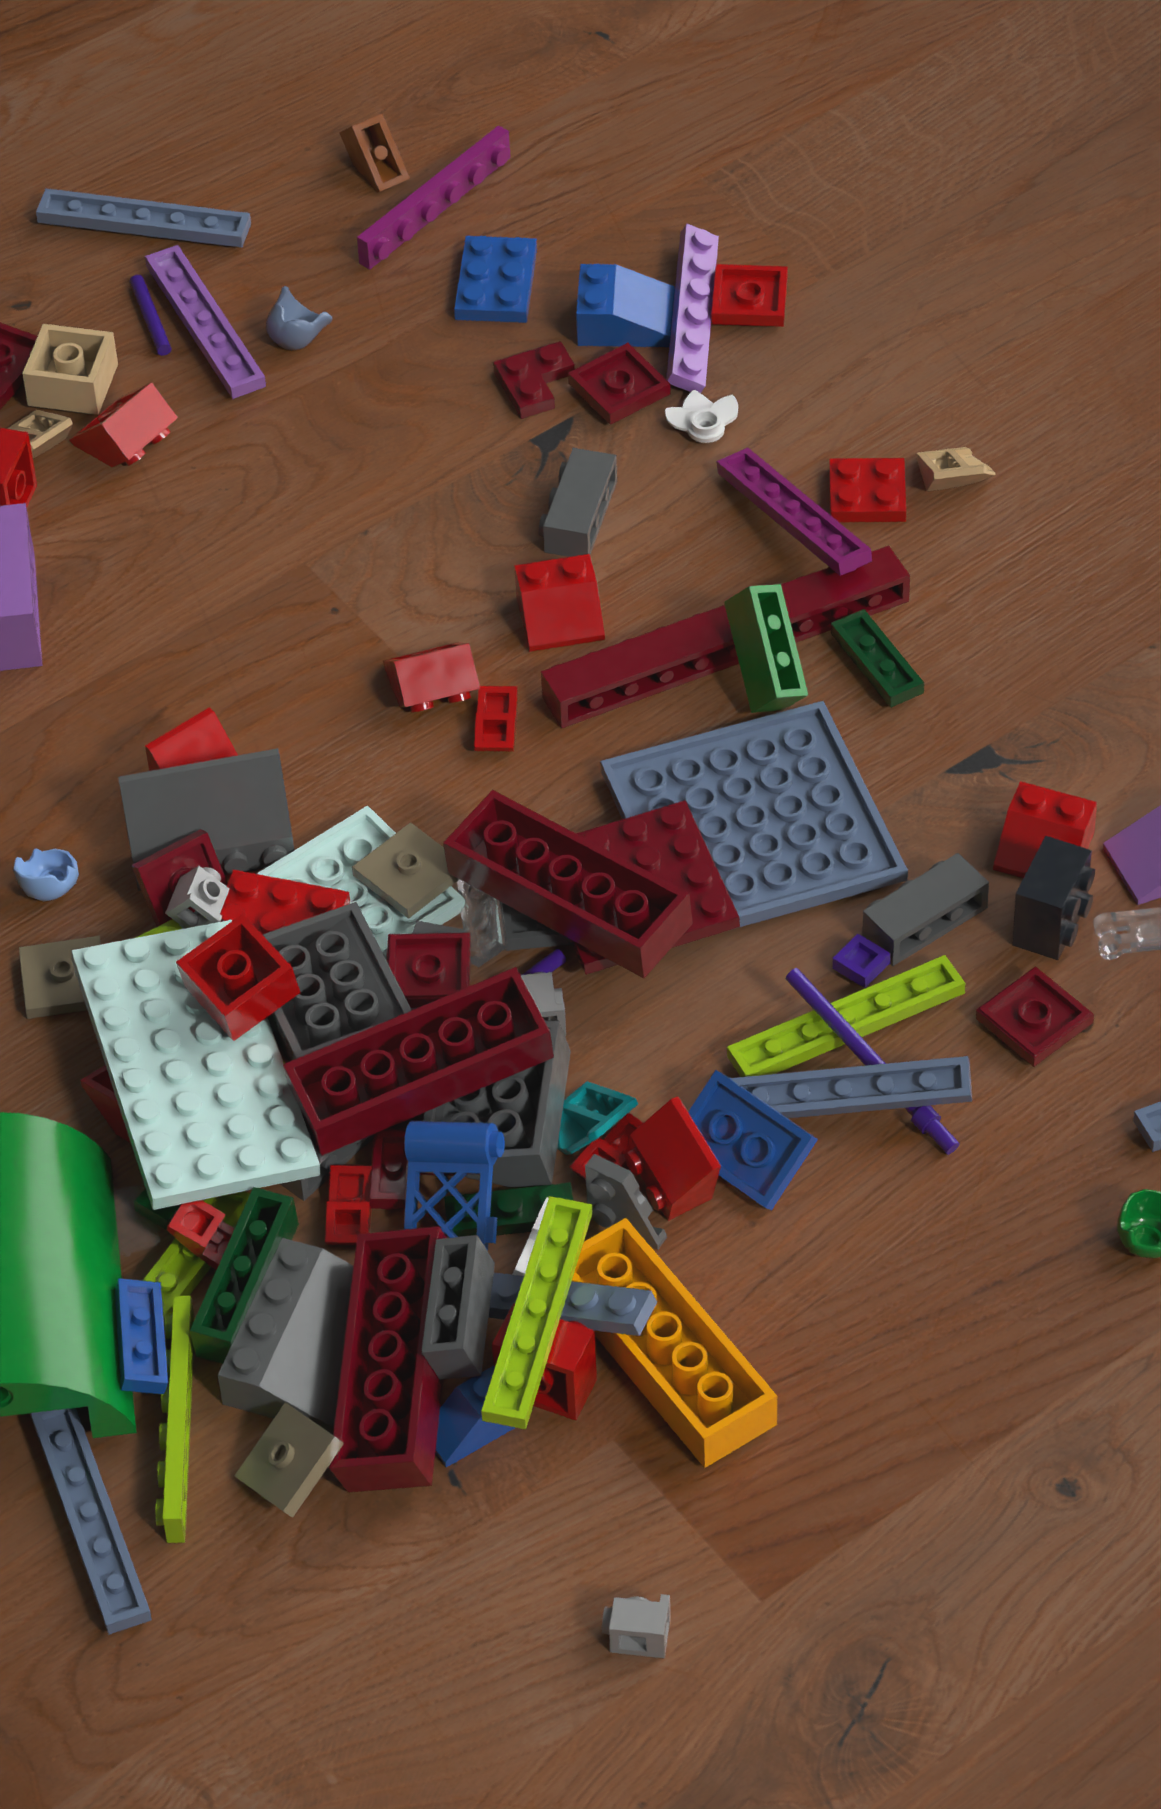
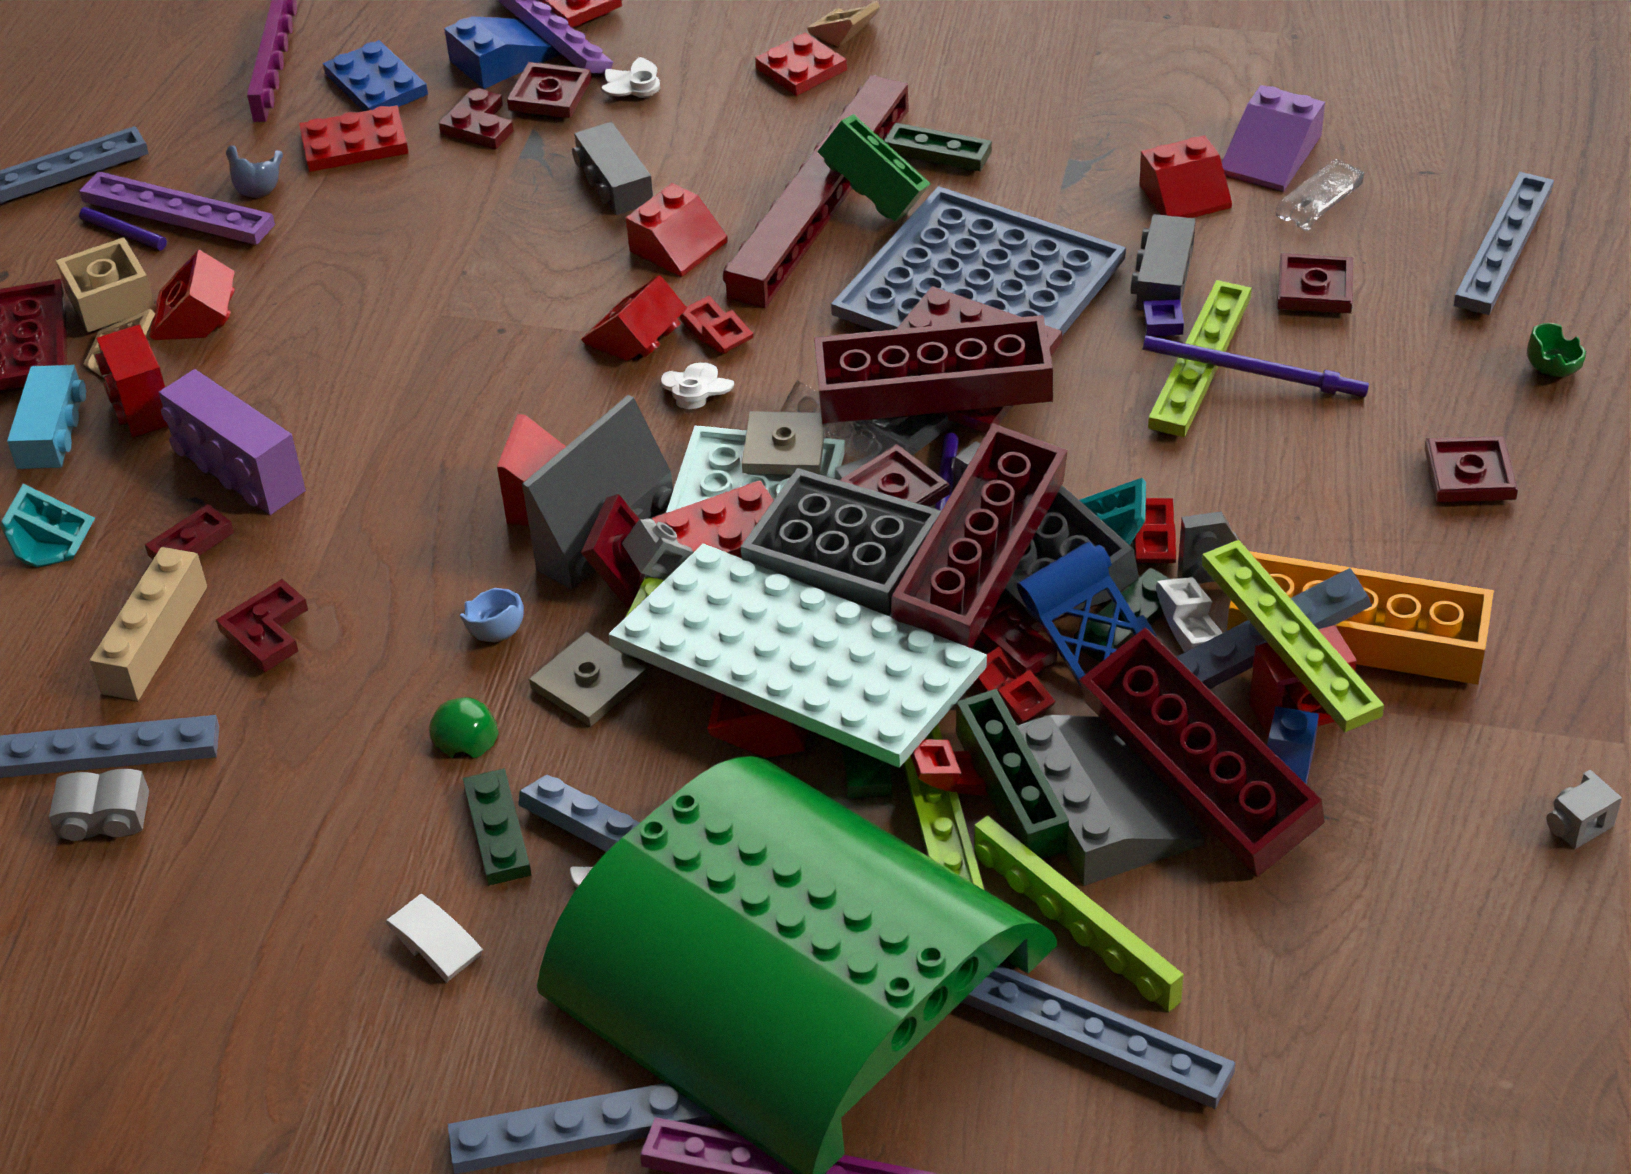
camera: 40 degrees left, 5 degrees down
blue plate [114,1278,168,1394] -> none
red brick [176,914,300,1041] -> none
dark tan plate [235,1402,344,1518] -> none
dark orange slope [339,114,410,193] -> none
dark grey brick [422,1235,495,1380] -> none
red slope [625,1096,721,1221] -> none
blue plate [688,1070,818,1211] -> none
magenta plate [716,447,872,576] -> none
sand blue plate [730,1056,972,1118] -> none
black brick [1012,836,1095,960] -> none
none -> red plate [299,105,409,172]
none -> white plate [661,363,734,409]
none -> dark red plate [1424,436,1518,502]

